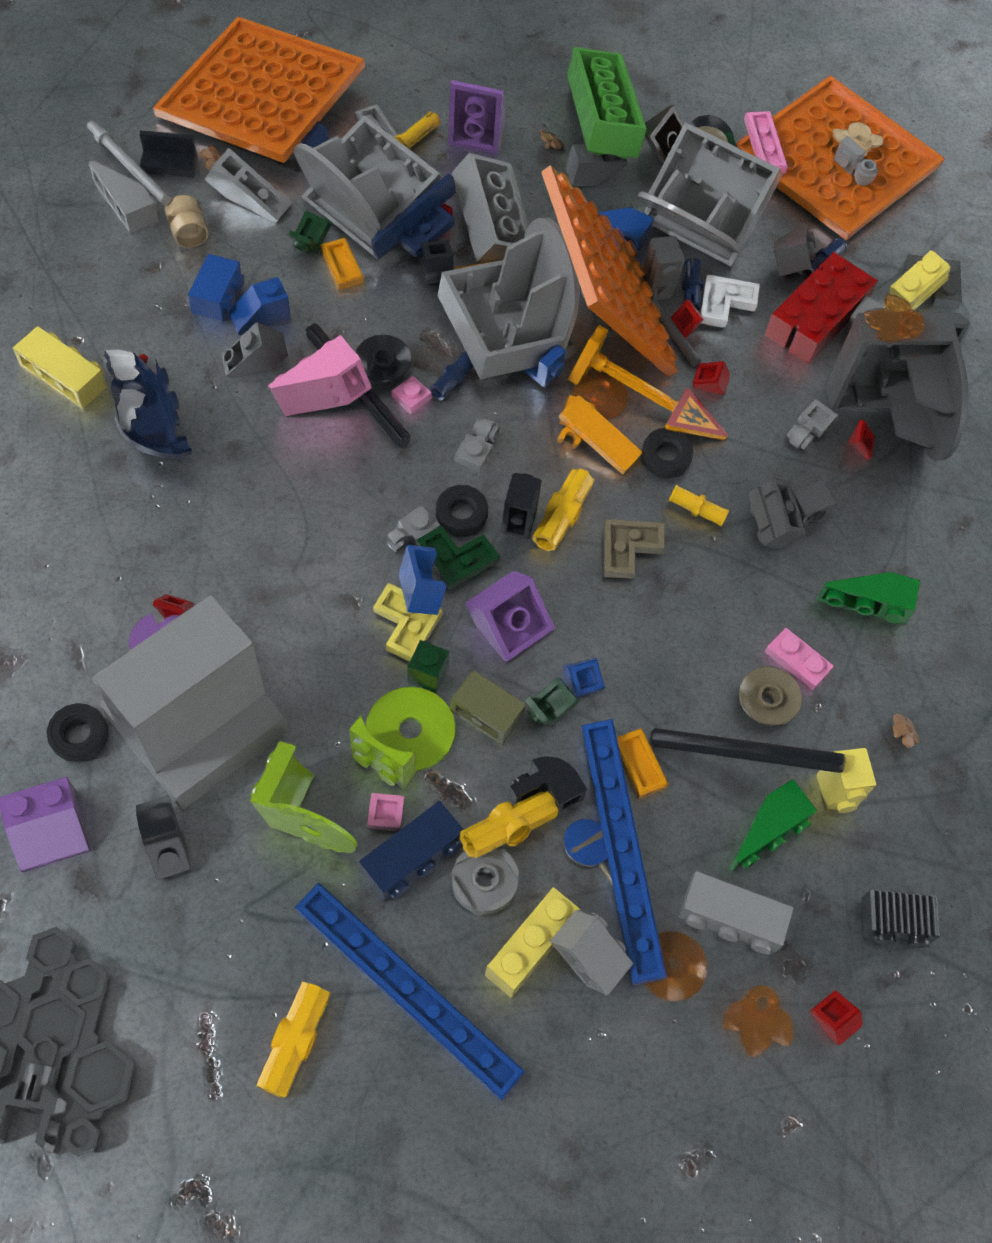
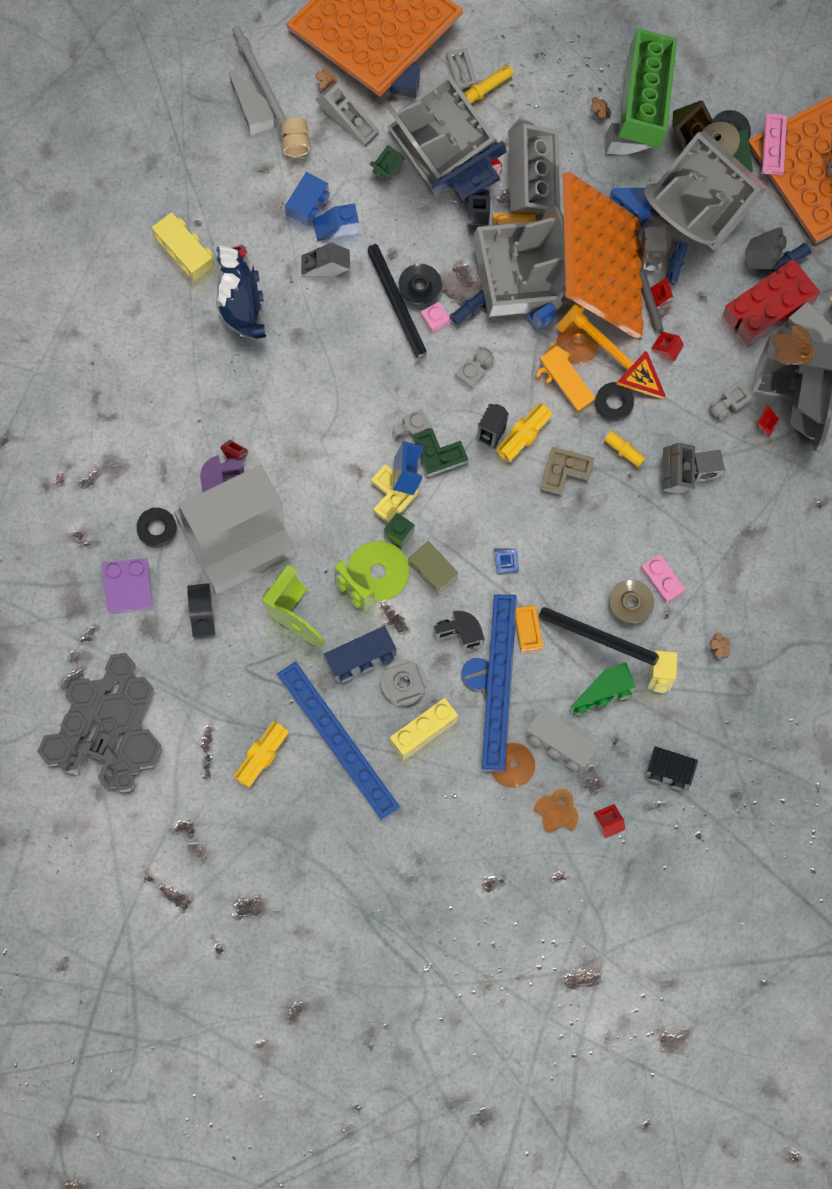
camera: 15 degrees right, 10 degrees up
black panel [139,130,198,178] -> none
bright pink slope [268,335,372,417] -> none
light orange tile [320,237,364,290] -> none
bright pink plate [367,793,405,832] -> none
black tyre [435,485,488,536] -> none
medium lavender slope [448,80,506,155] -> none
yellow piece [460,791,558,858] -> none
medium lavender slope [465,571,555,661] -> none
dark green bracket [525,676,580,726] -> none
light grey brick [550,910,633,996] -> none
white plate [700,274,760,328] -> none
green slope [817,572,920,625] -> none

